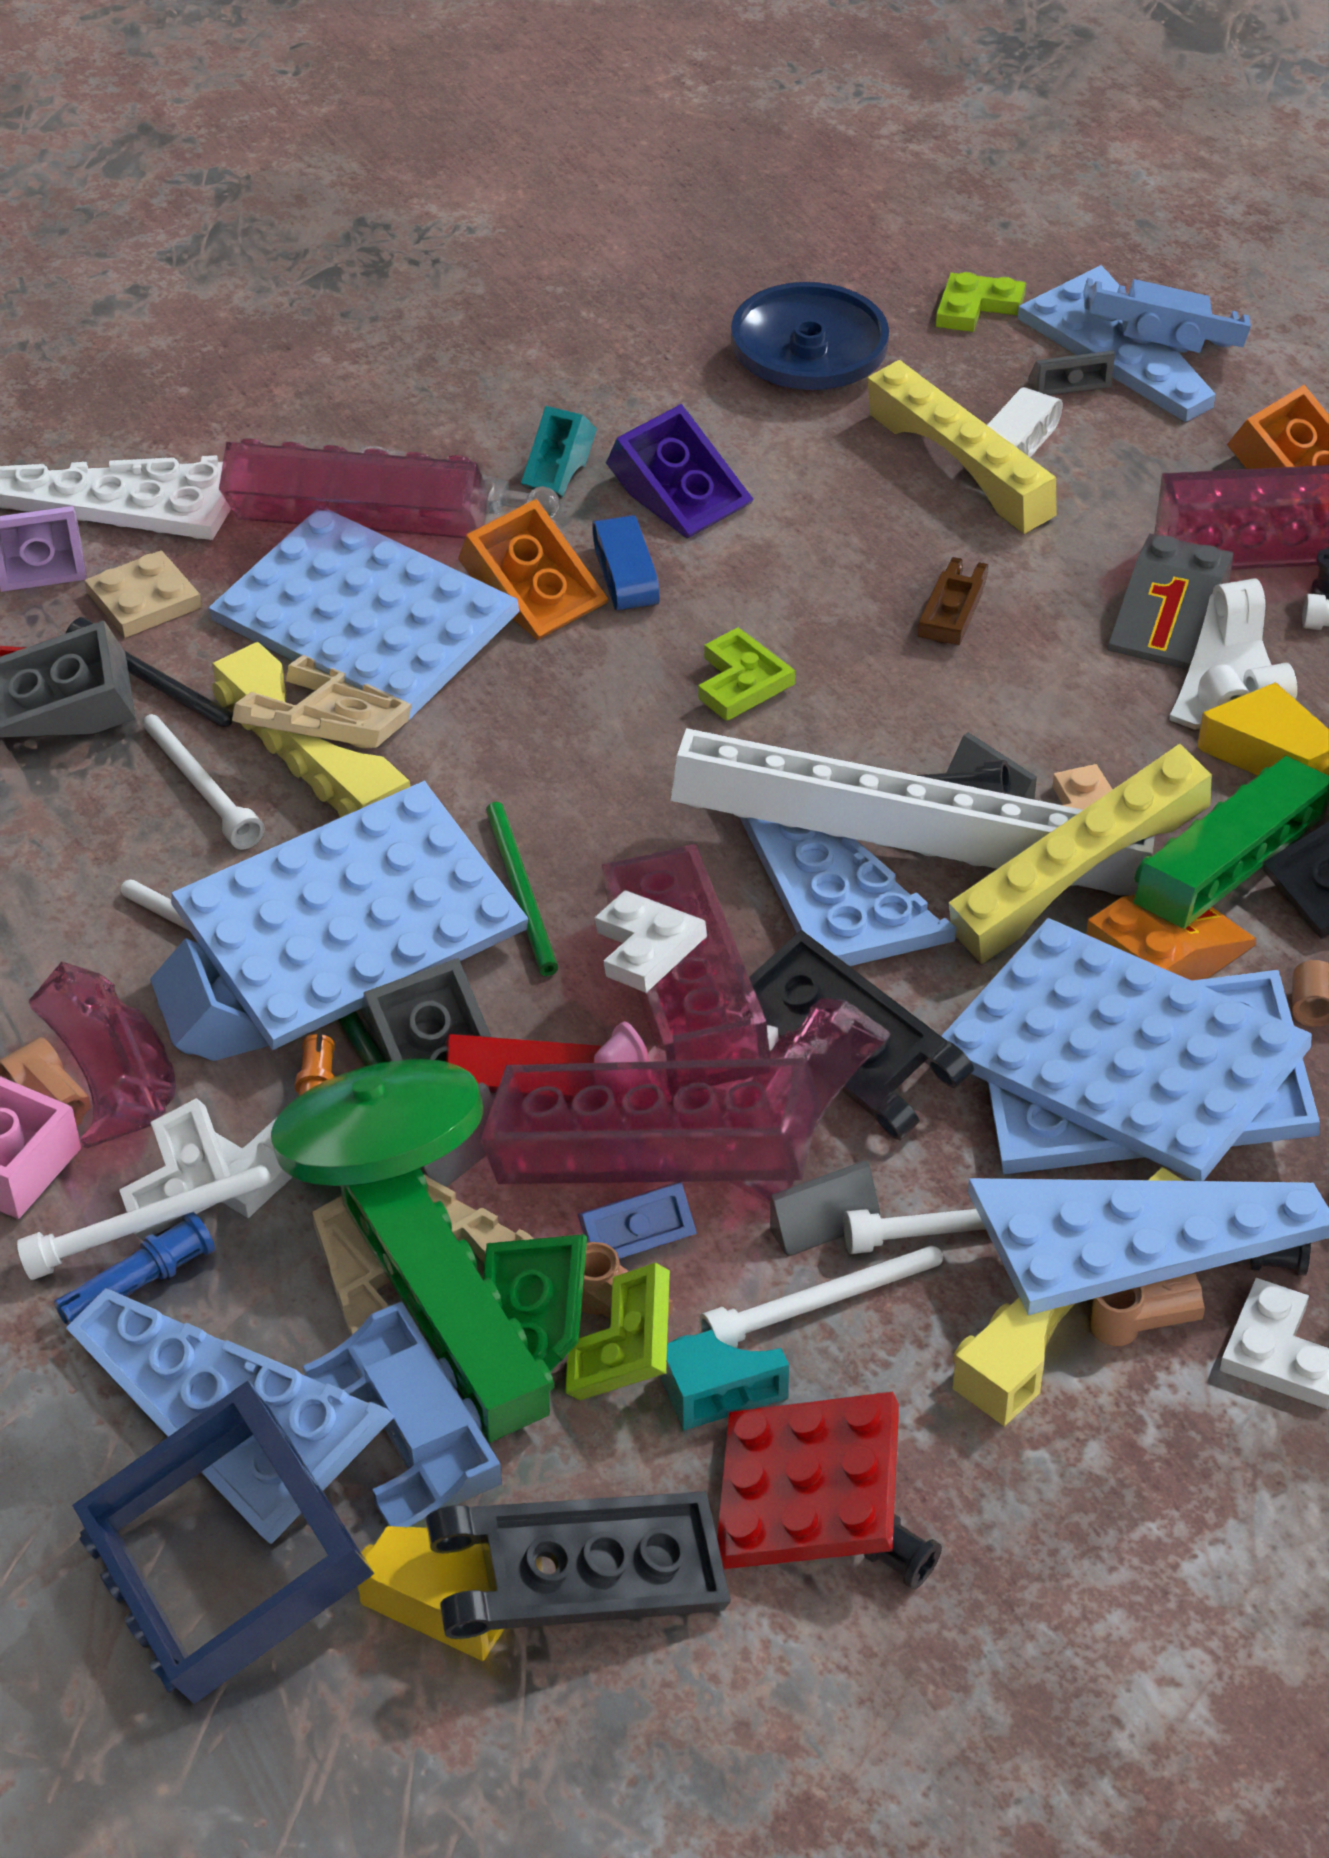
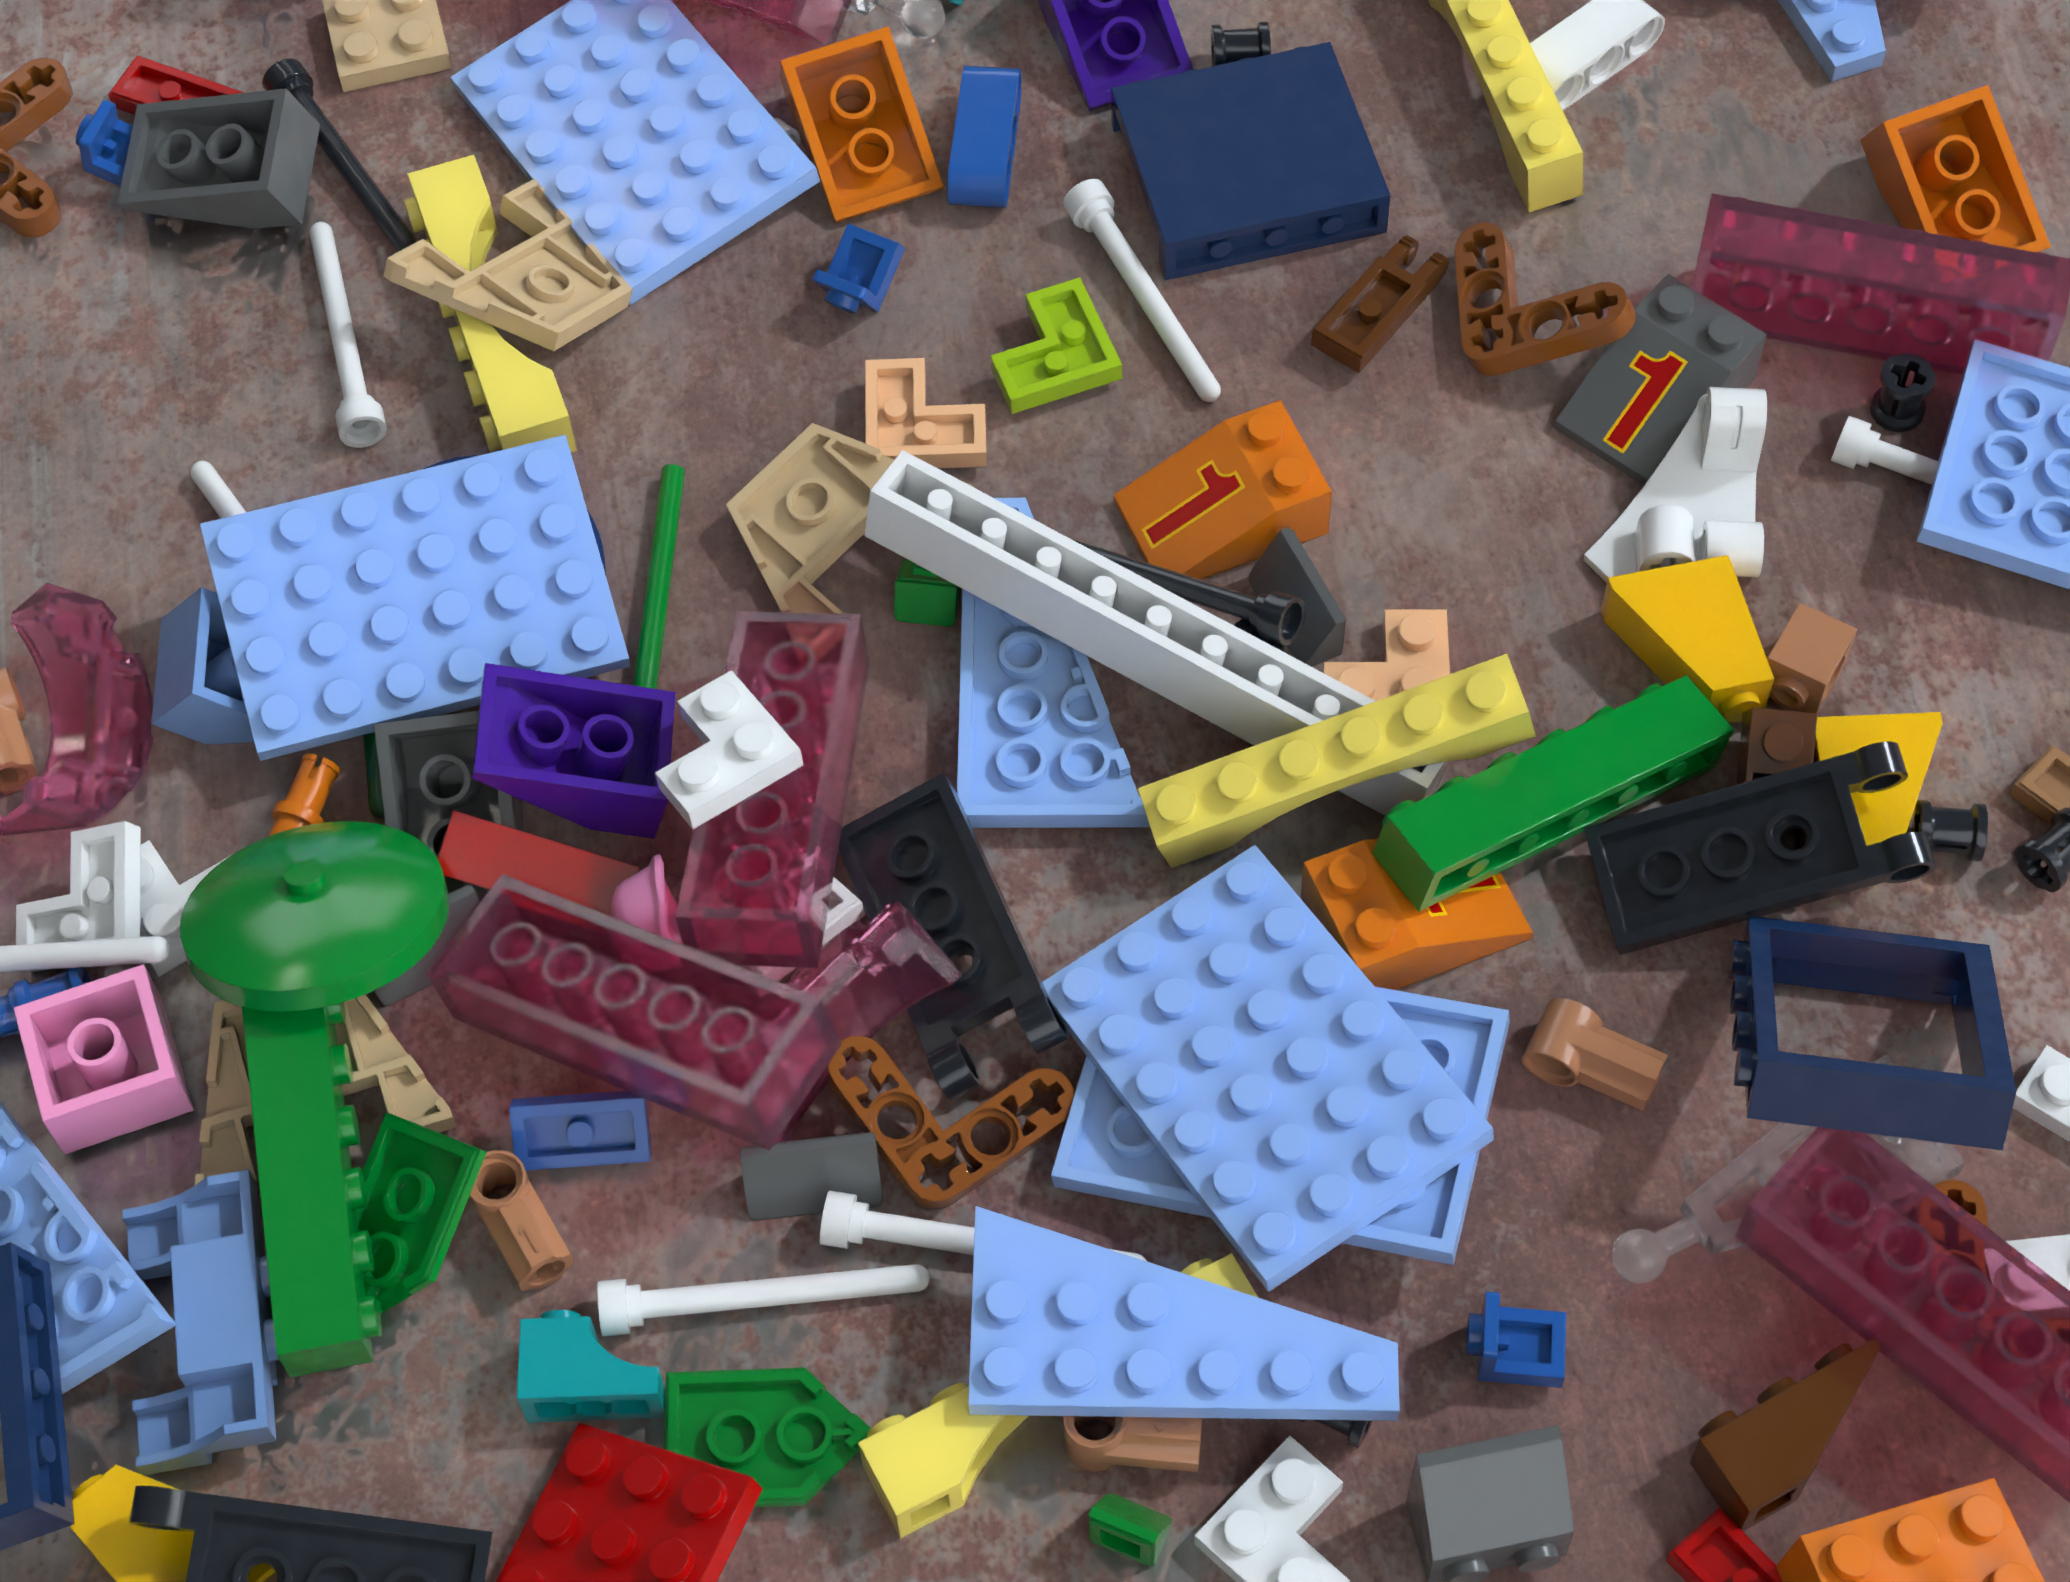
camera: 20 degrees right, 15 degrees up
lime plate [565,1262,670,1400] -> none
none -> bright pink brick [14,964,194,1155]
none -> dark purple slope [472,663,676,839]
none -> green tile [664,1367,871,1507]
none -> tan wing [726,423,976,664]
none -> blue bracket [812,223,905,314]
none -> dark orange beam [827,1036,1075,1209]
none -> light nougat plate [865,358,987,468]
none -> green slope [894,558,961,627]
none -> white piece [1063,179,1221,402]
none -> green slope [1088,1493,1172,1567]
none -> dark blue panel [1111,42,1391,280]
none -> orange slope [1113,400,1332,580]
none -> black bush [1211,21,1271,67]
none -> dark orange beam [1454,222,1636,376]

